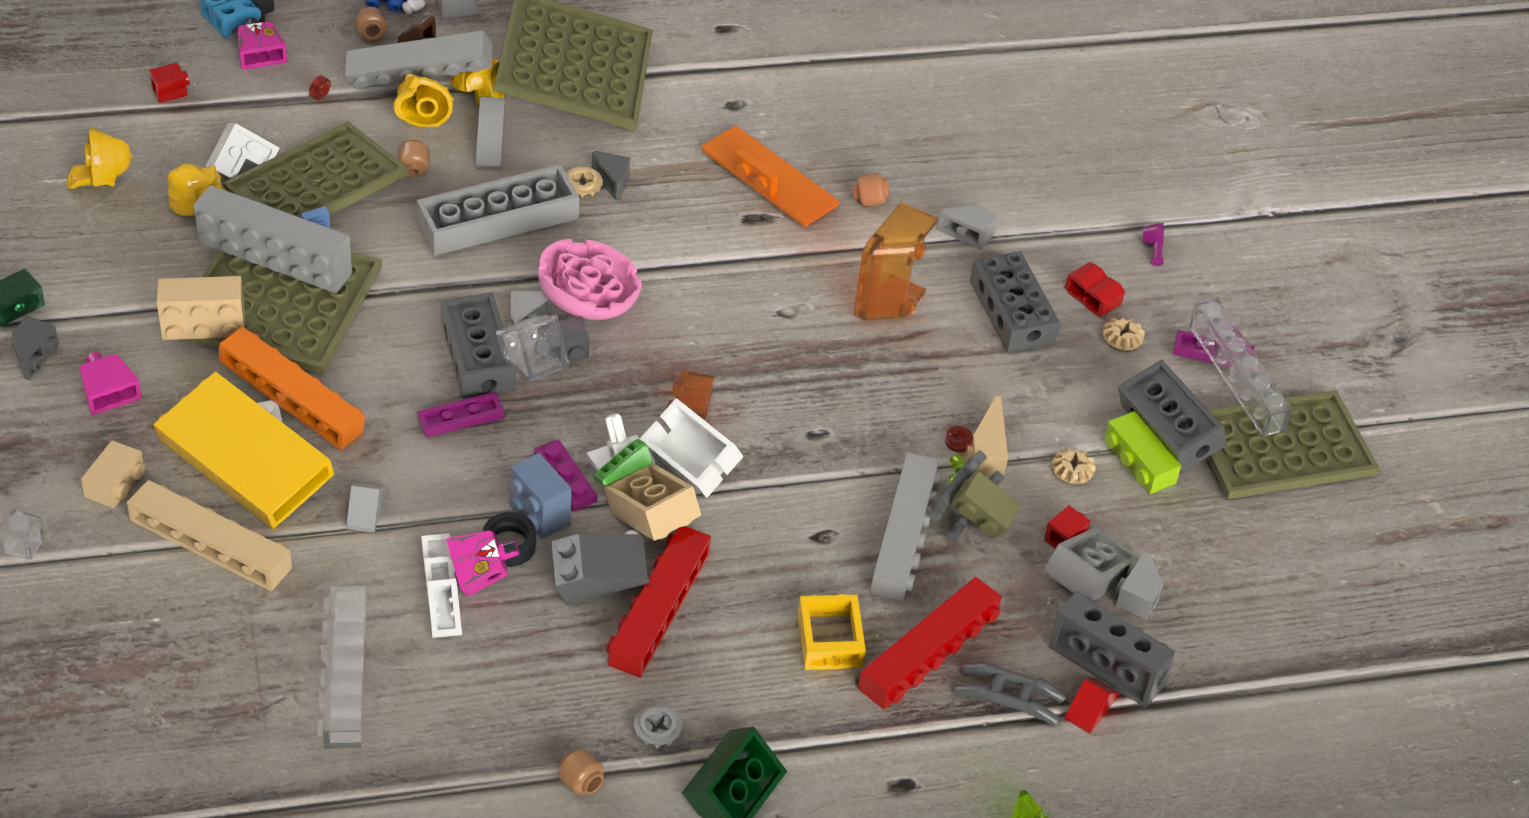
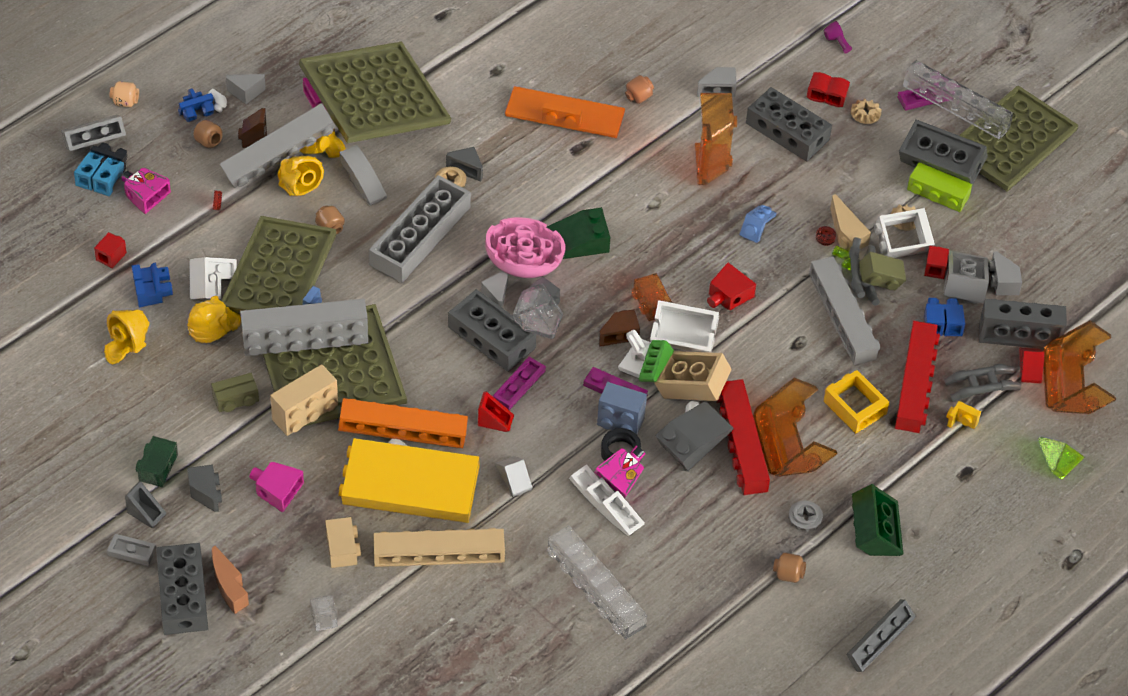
camera: 30 degrees left, 5 degrees up
none -> blue hips [131,262,173,307]
none -> olive brick [211,372,259,412]
none -> red slope [478,391,514,432]
none -> dark green slope [546,207,611,259]
none -> reddish brown slope [599,309,640,347]
none -> red torso [707,262,756,310]
none -> medium blue bracket [739,205,776,243]
none -> clear orange windscreen [753,377,838,477]
none -> white window [874,208,935,258]
none -> blue hips [924,298,965,336]
none -> yellow bracket [946,401,981,429]
none -> clear orange windscreen [1043,320,1116,414]

